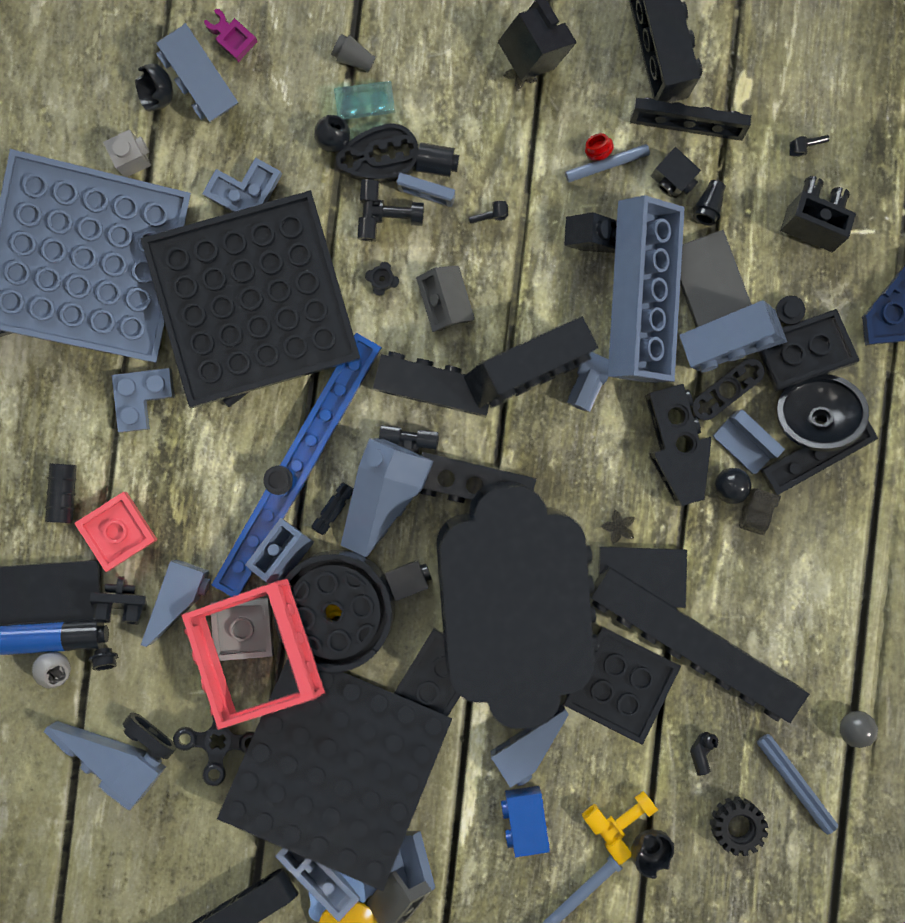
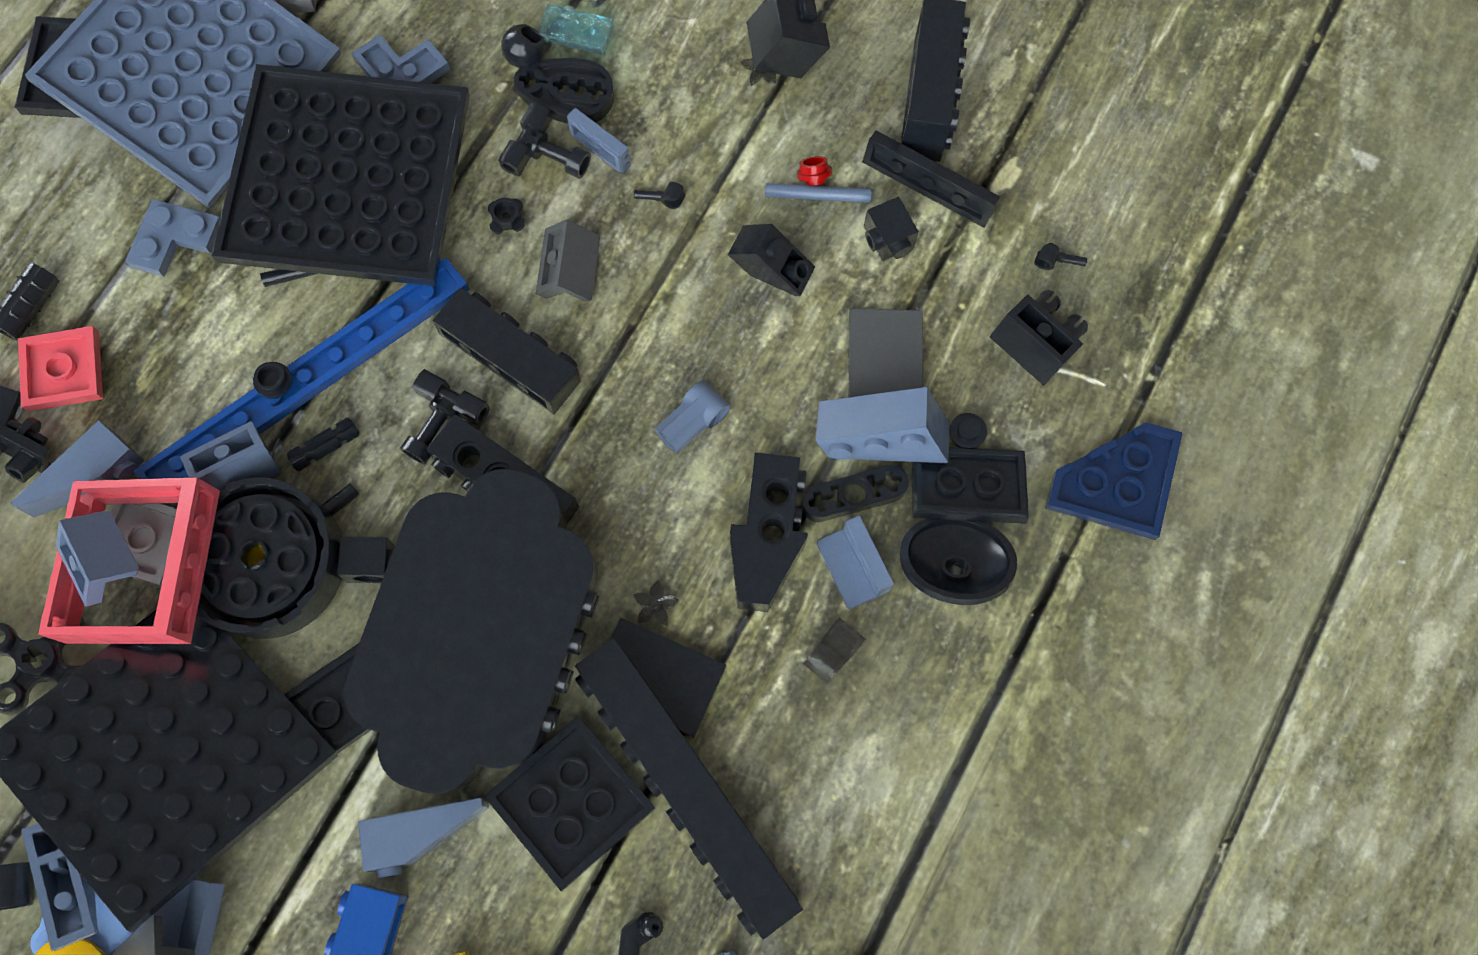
camera: 20 degrees right, 15 degrees down
sand blue wedge [341,438,434,557] -> none
black brick [416,142,460,177] -> none
black brick [464,316,599,409] -> none
sand blue brick [608,195,685,383] -> none
black cone [693,180,726,226] -> none
black piece [714,468,752,504] -> none
black plate [760,421,879,495] -> none
none -> sand blue panel [56,511,139,607]

